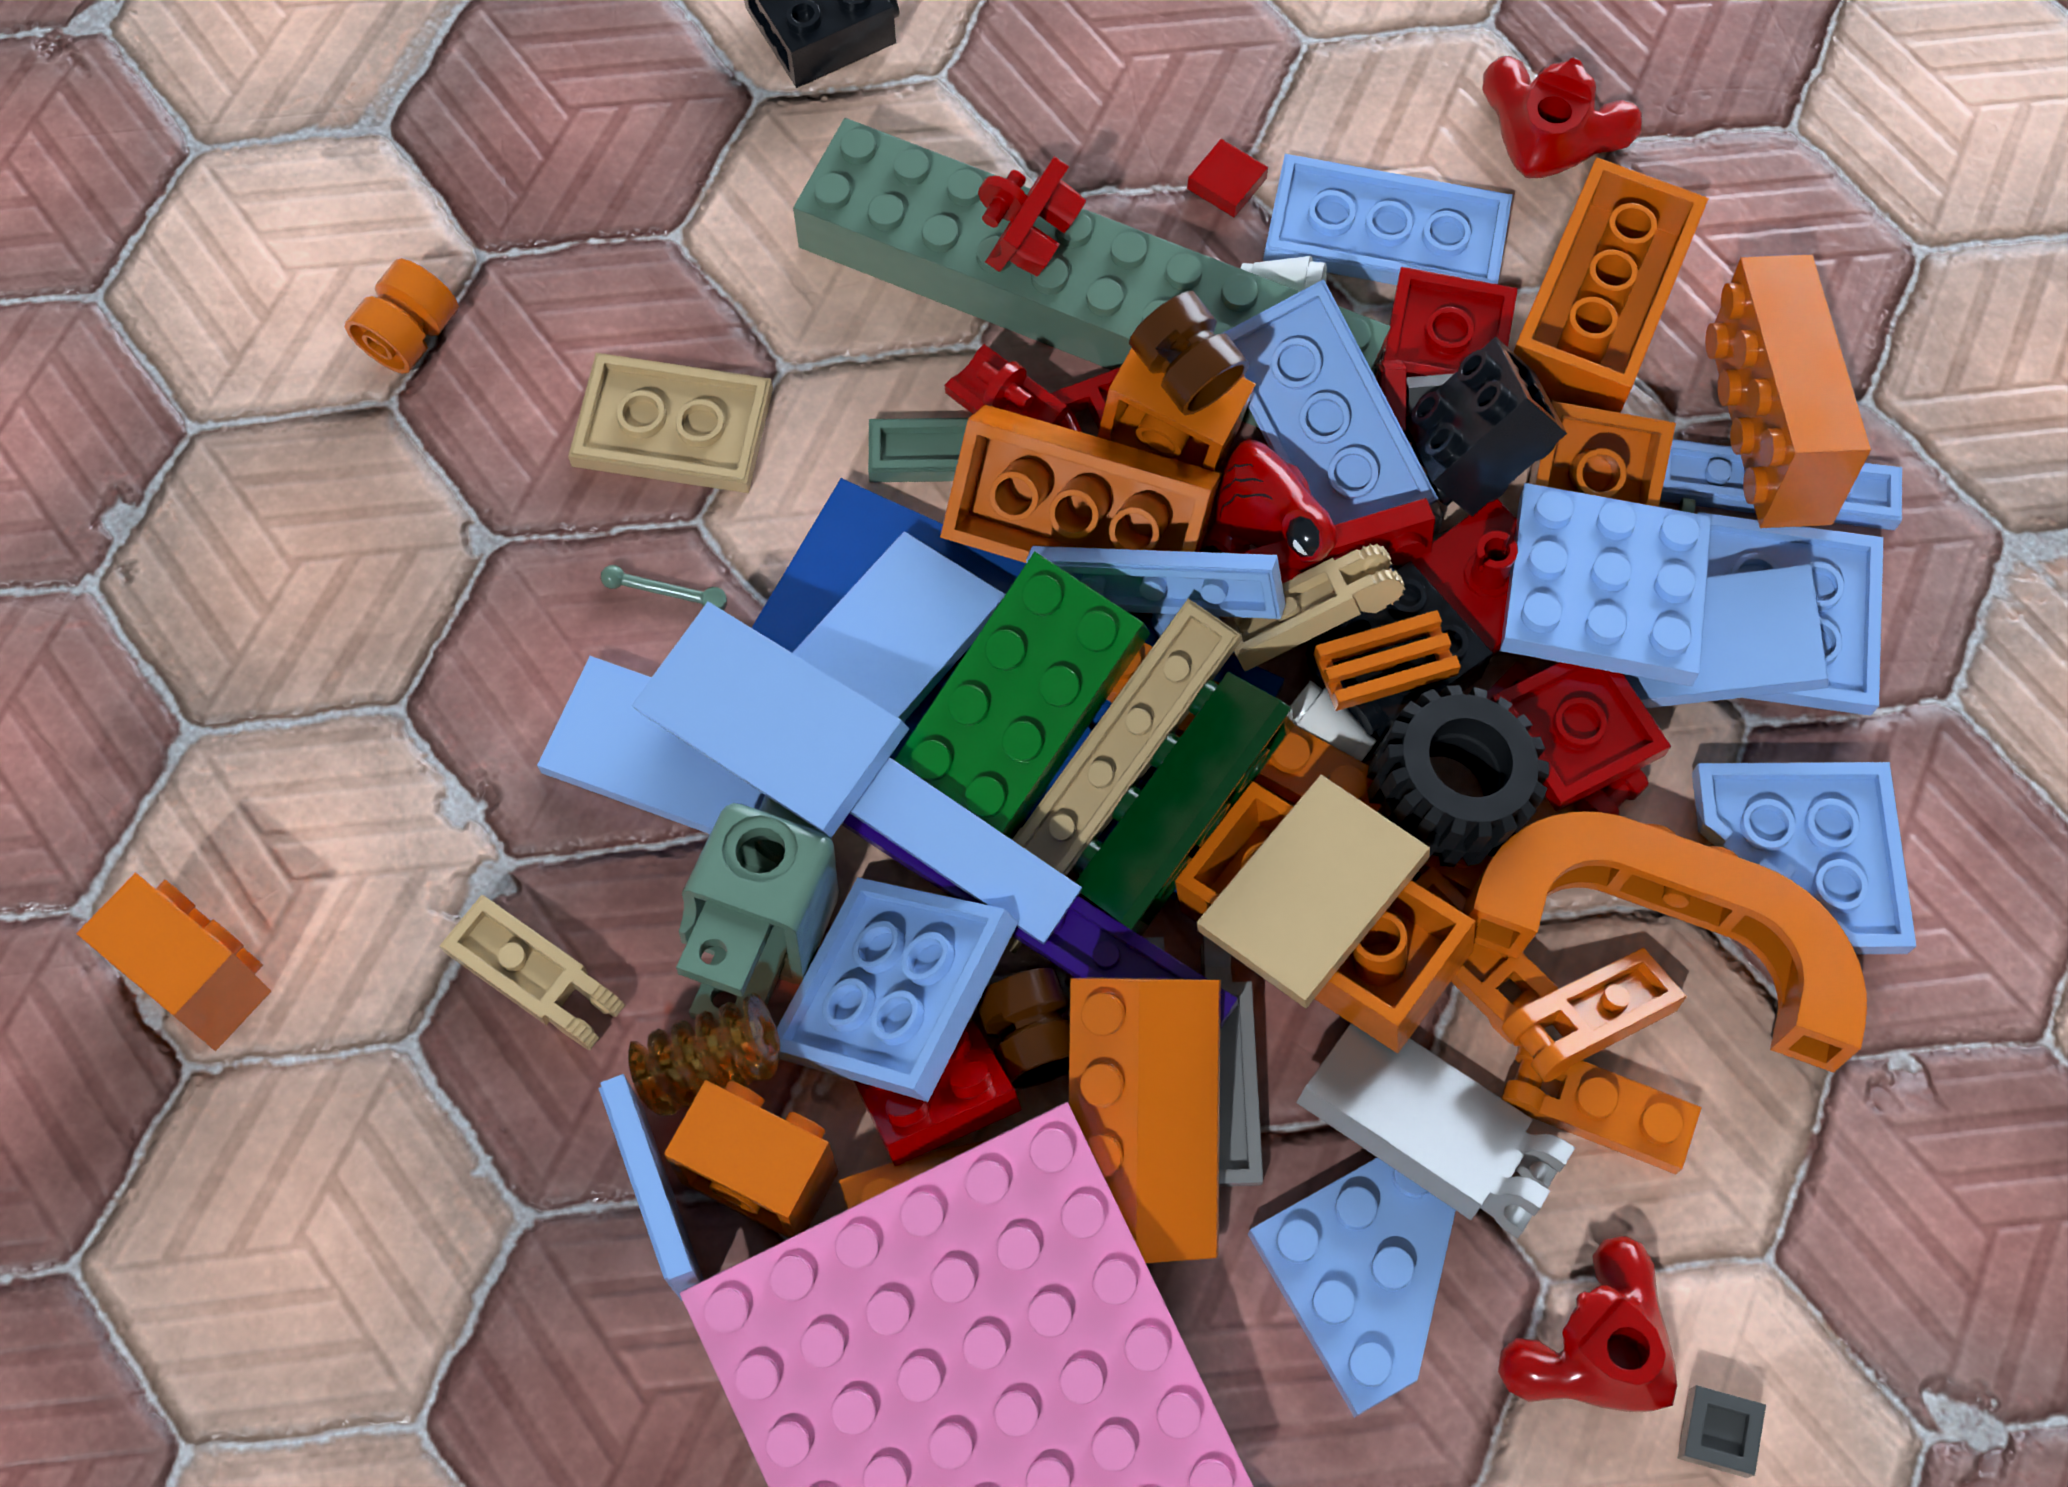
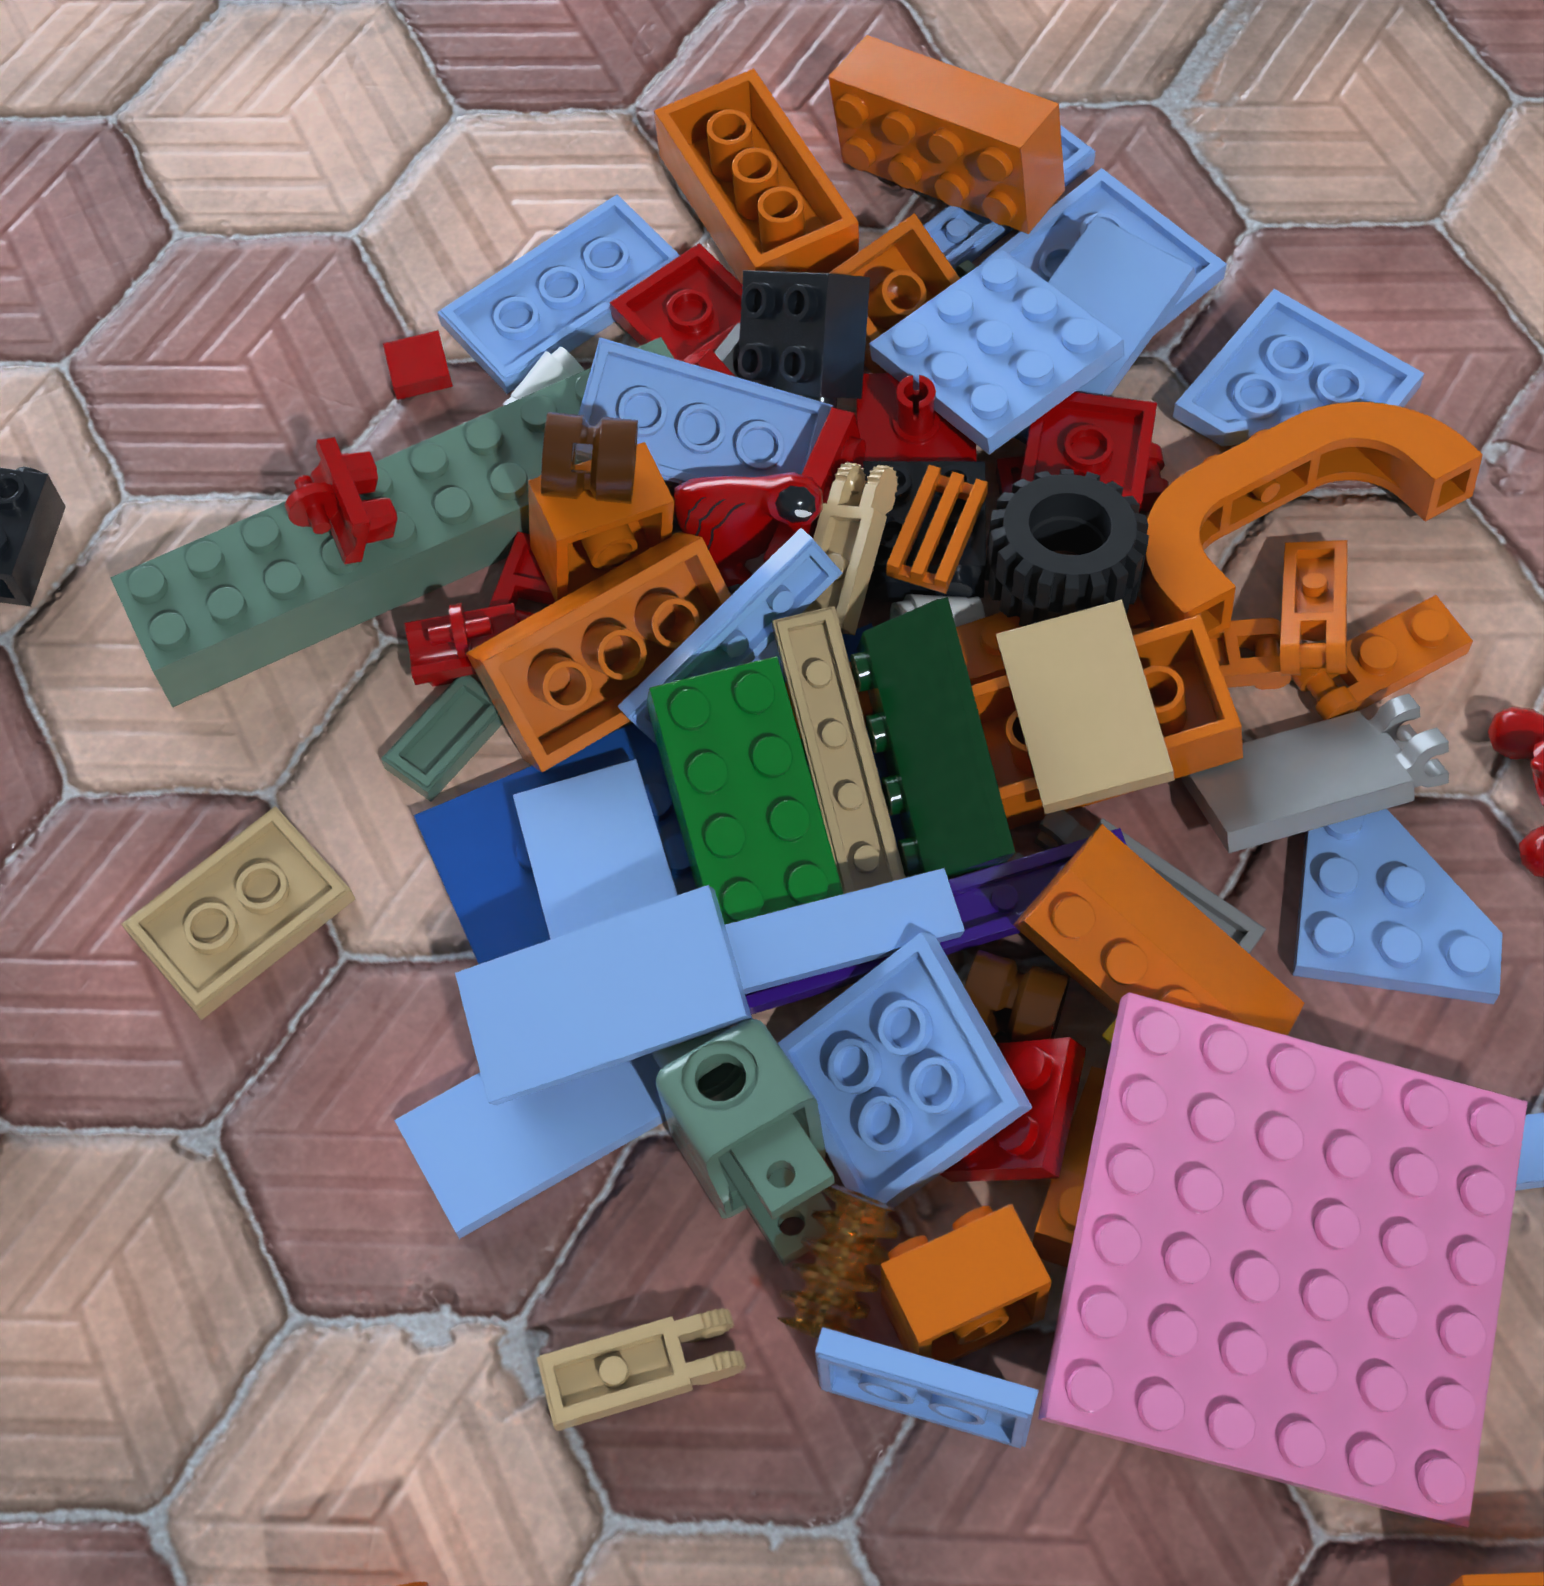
camera: 45 degrees left, 5 degrees down
sand green hinge [600,565,727,611] -> none
red head [1482,56,1642,178] -> none

